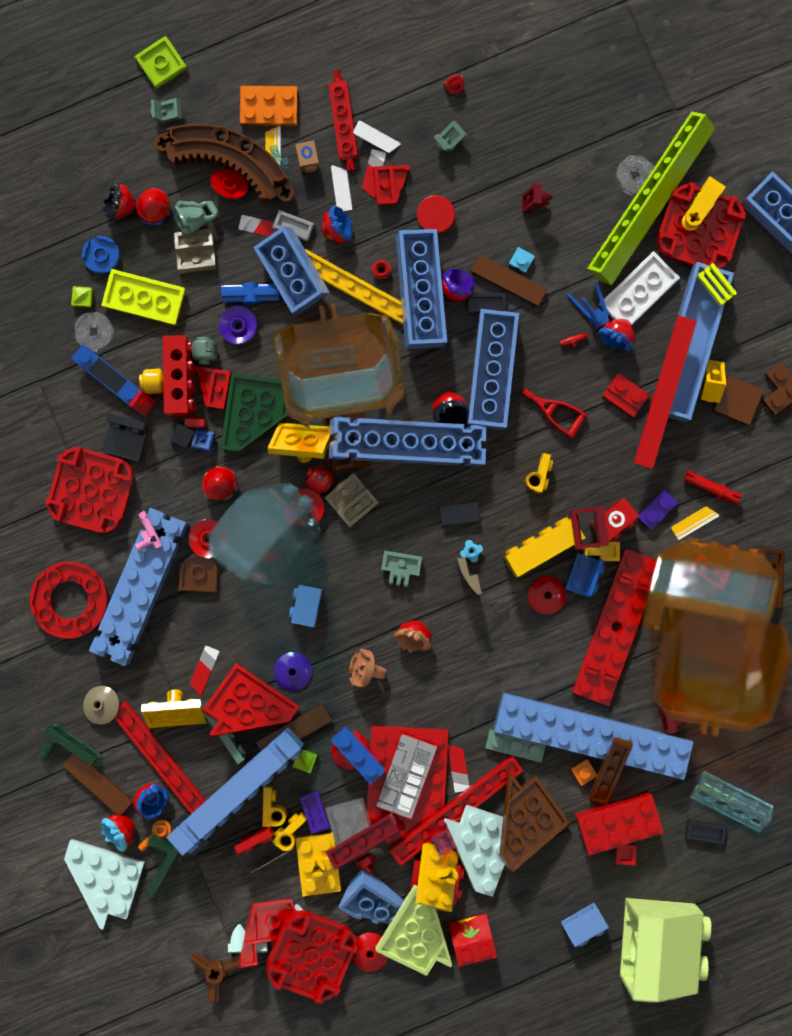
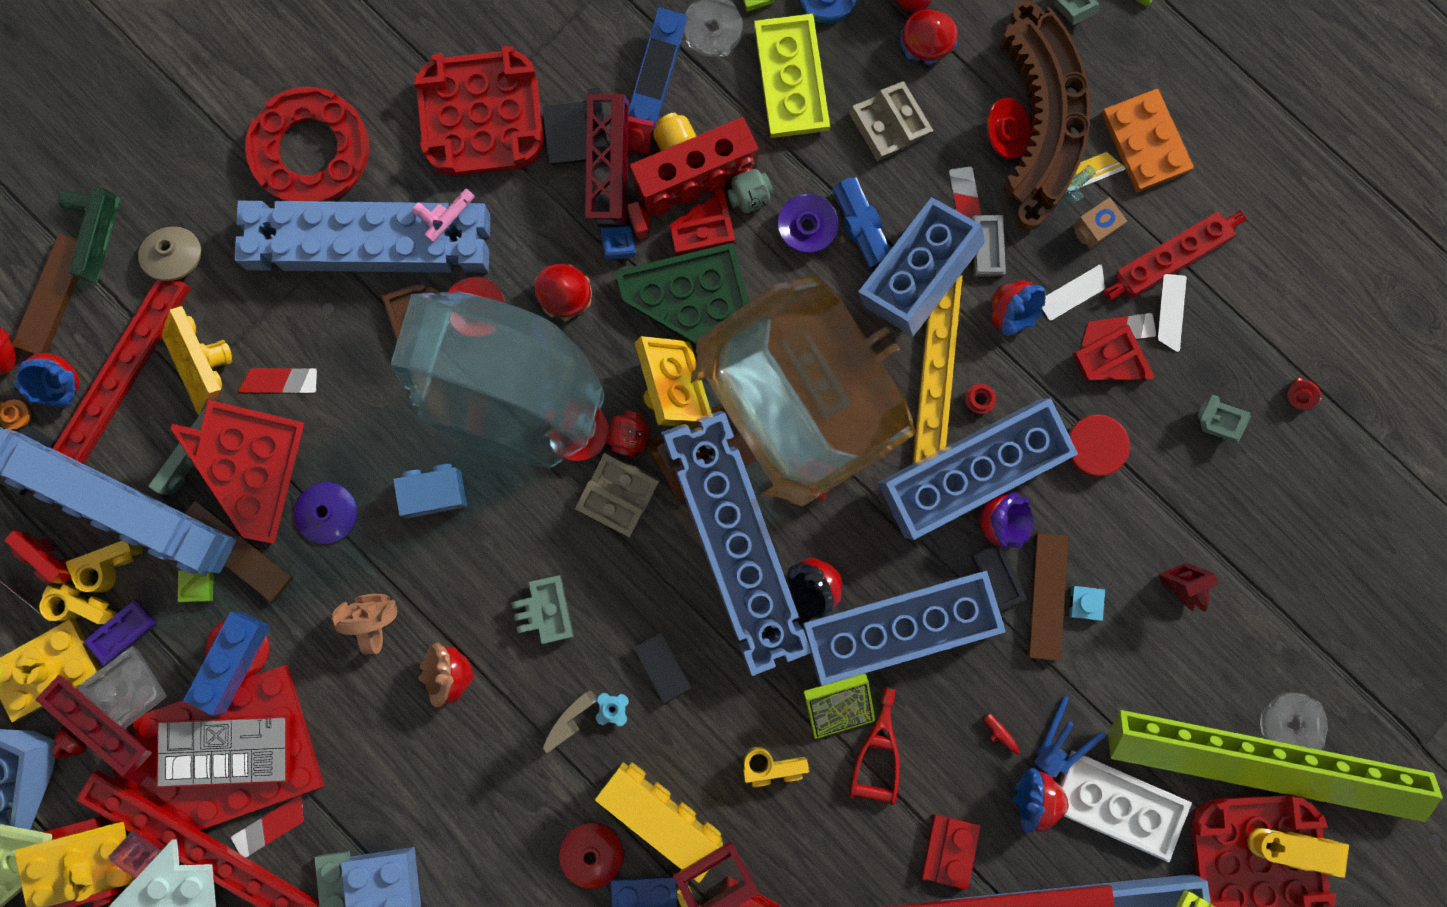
camera: 60 degrees right, 5 degrees down
sand green piece [174,201,219,234] -> none
none -> dark red fence [585,94,629,223]
none -> tile [804,674,875,739]

